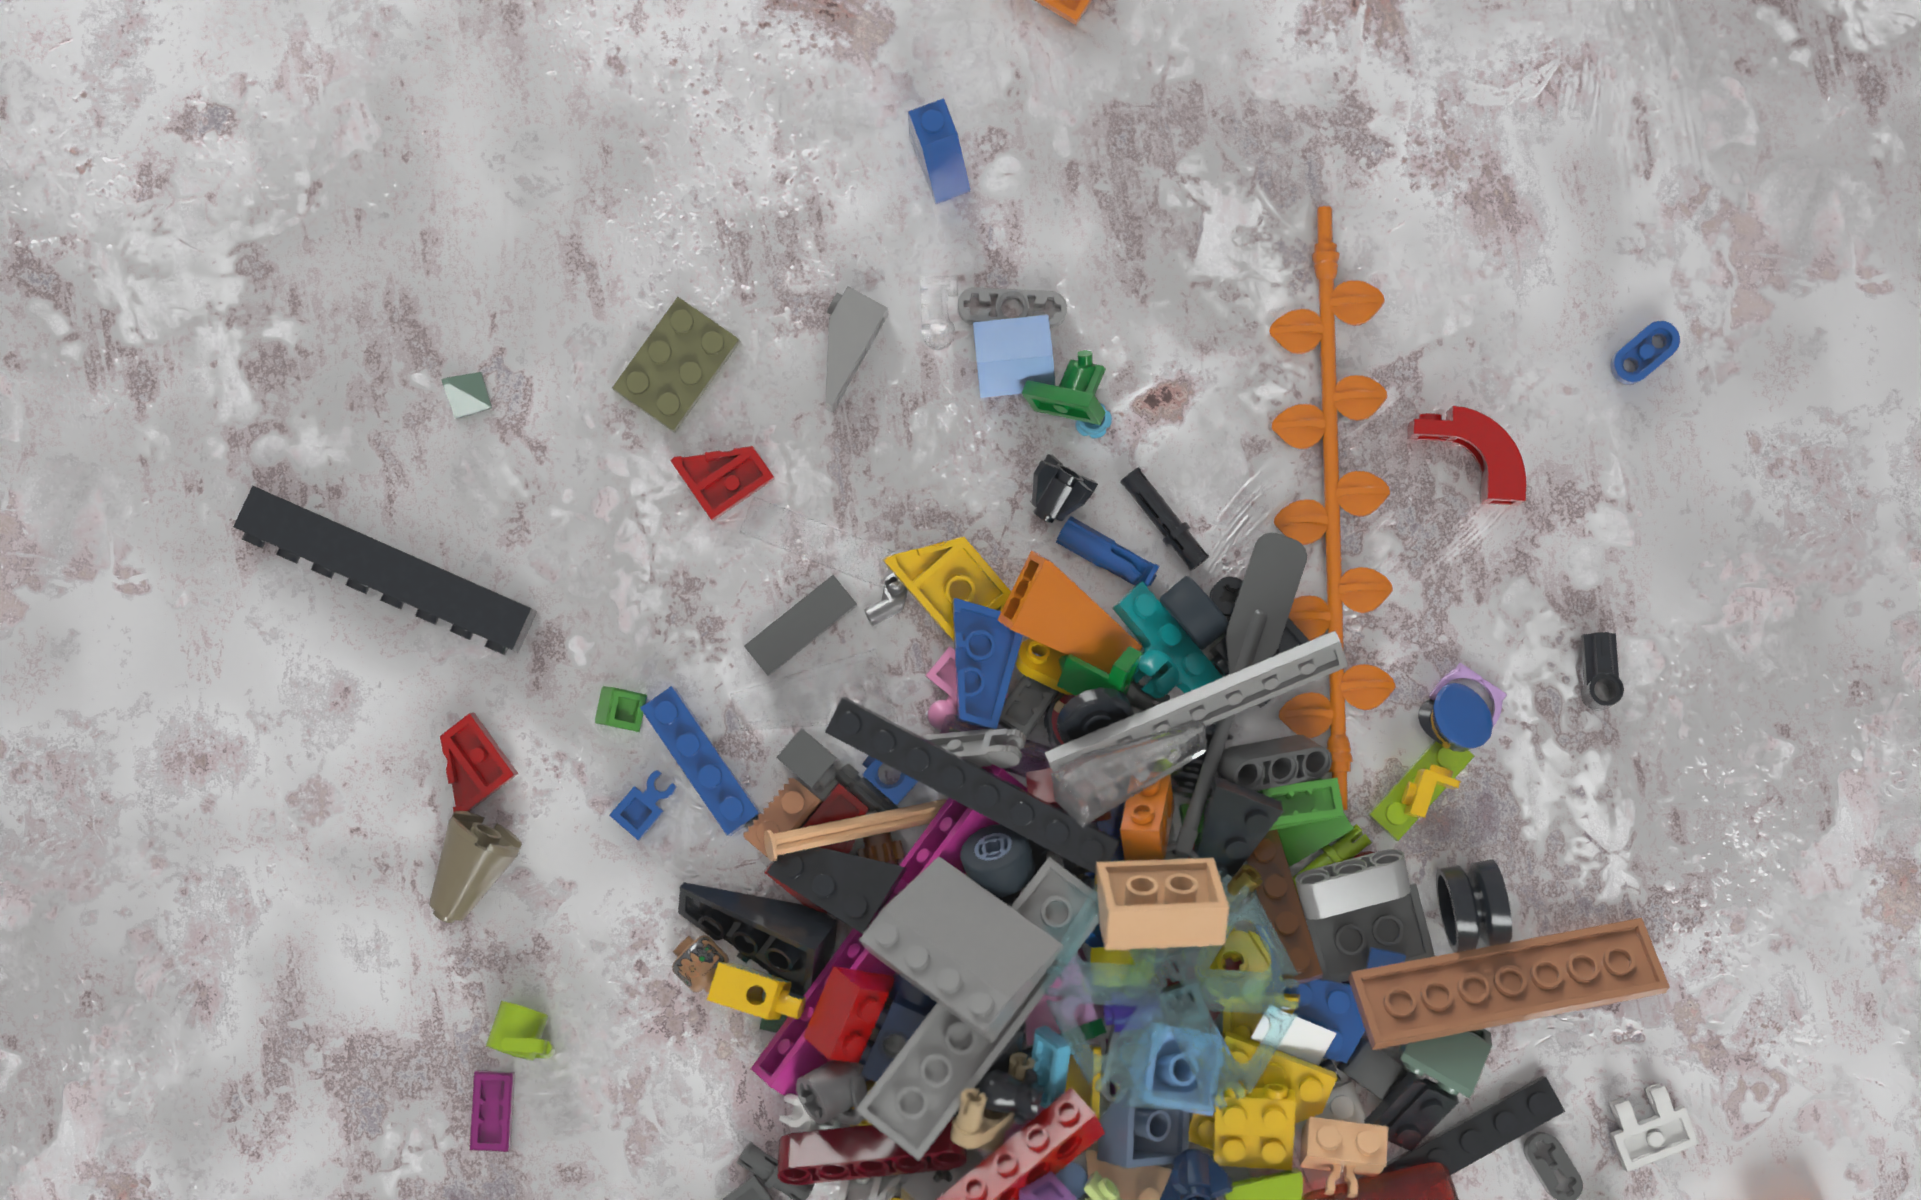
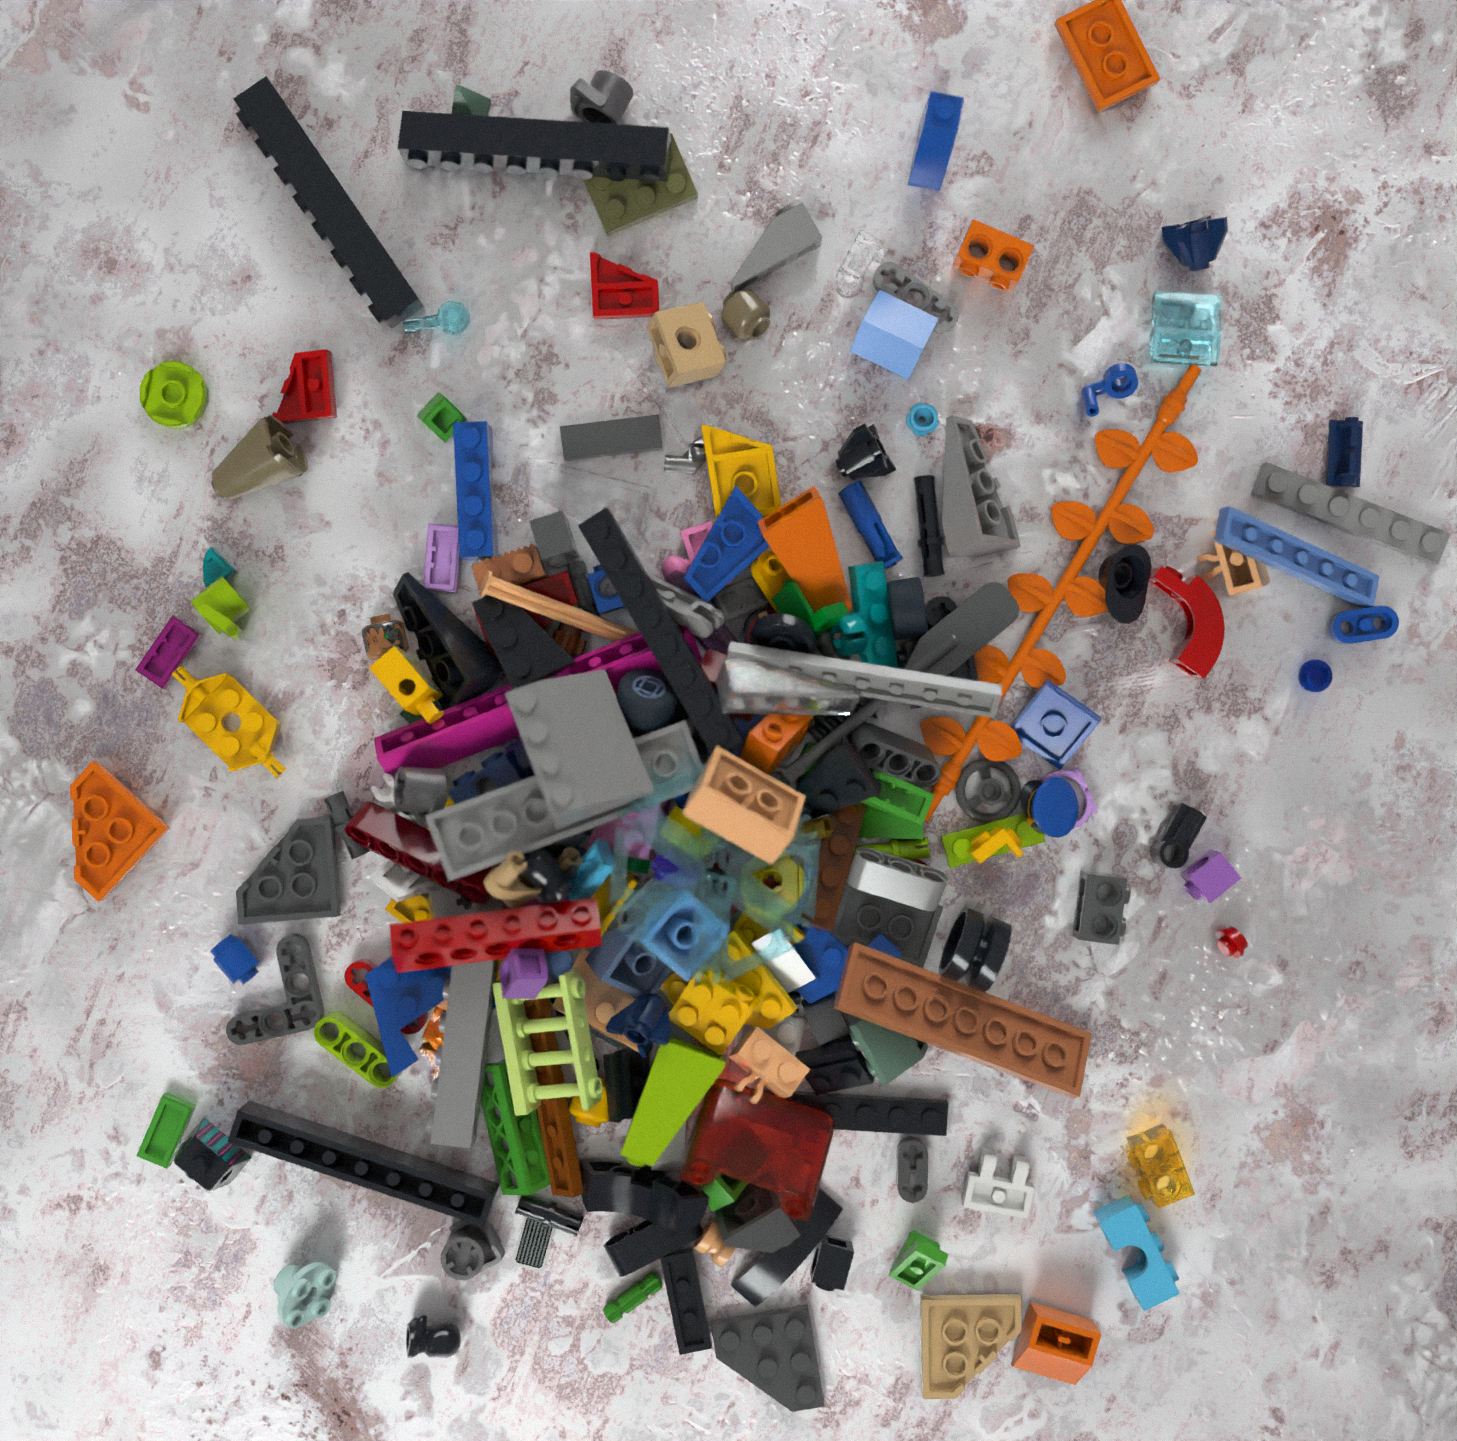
camera: 35 degrees right, 5 degrees up
blue plate [609,770,677,841] -> none
red slope [803,966,895,1063] -> none
green piece [1022,350,1106,425] -> none
none -> lime tile [140,361,208,428]
none -> yellow plate [172,666,287,779]
none -> teal tile [203,547,238,588]
none -> black brick [397,111,672,184]
none -> clear light blue plate [403,301,470,335]
none -> lavender plate [423,523,460,593]
none -> flat silver piece [570,70,634,124]
none -> tan brick [647,302,726,388]
none -> dark tan head [721,289,770,339]
none -> light grey wedge [942,415,1021,557]
none -> orange brick [953,219,1035,291]
none -> dark grey piece [955,758,1021,823]
none -> plate [1010,679,1101,770]
none -> dark grey brick [1072,871,1131,945]
none -> blue plate [1081,363,1138,417]
none -> medium azure arch [1093,1195,1180,1311]
none -> black piece [1098,544,1152,624]
none -> clear yellow brick [1126,1124,1195,1208]
none -> clear light blue slope [1149,292,1221,367]
none -> dark blue brick [1161,215,1228,271]
none -> medium lavender brick [1180,850,1241,903]
none -> light nougat brick [1197,530,1270,596]
none -> medium blue plate [1213,506,1379,608]
none -> red plate [1216,926,1248,959]
none -> light grey plate [1250,462,1450,565]
none -> clear blue plate [1298,659,1332,692]
none -> dark blue hinge [1326,417,1363,487]

